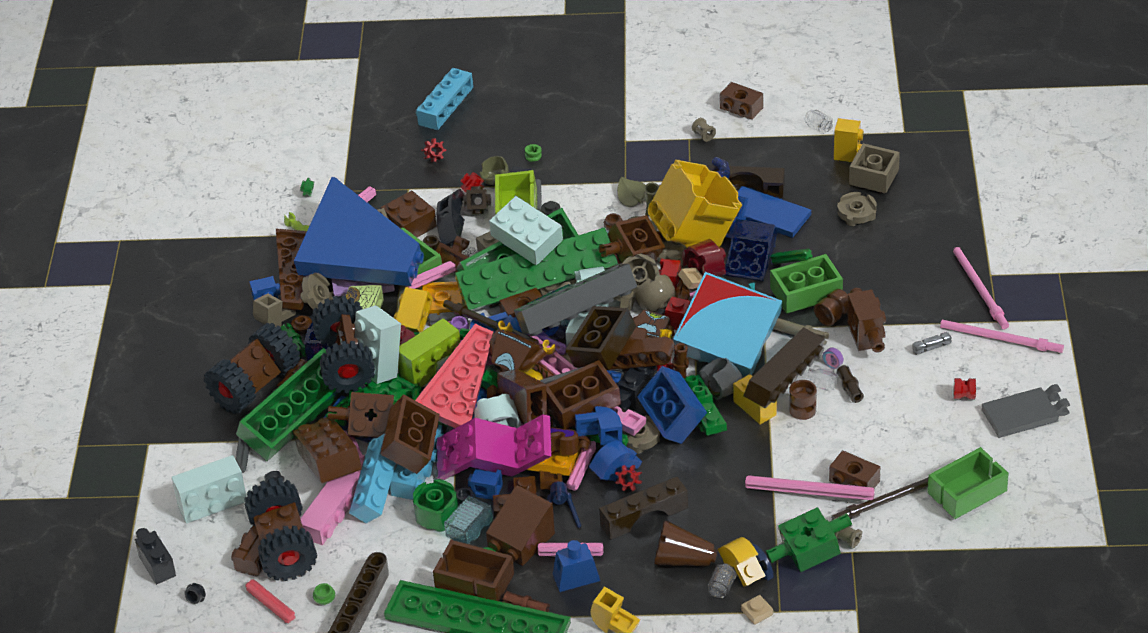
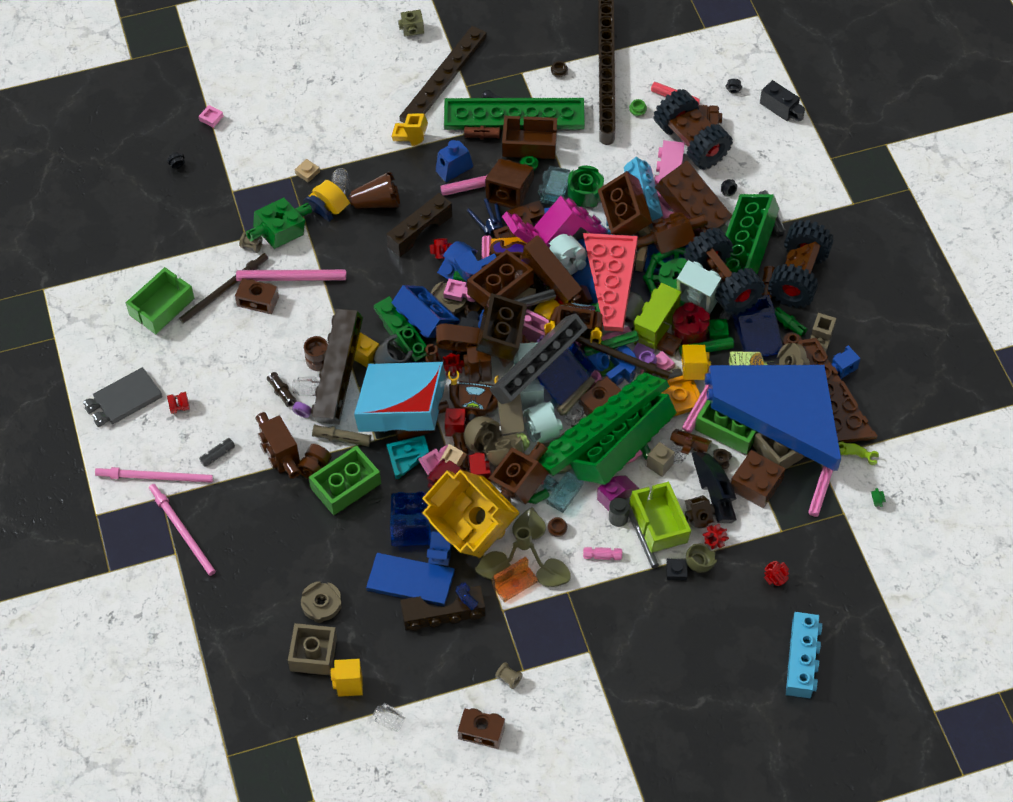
camera: 160 degrees right, 15 degrees up
light aqua brick [171,455,247,523] -> none
light aqua brick [489,196,563,266] -> none
bright green bush [525,144,542,161] -> none
green axle [770,249,813,264] -> none
none -> bright pink axle [583,547,622,560]

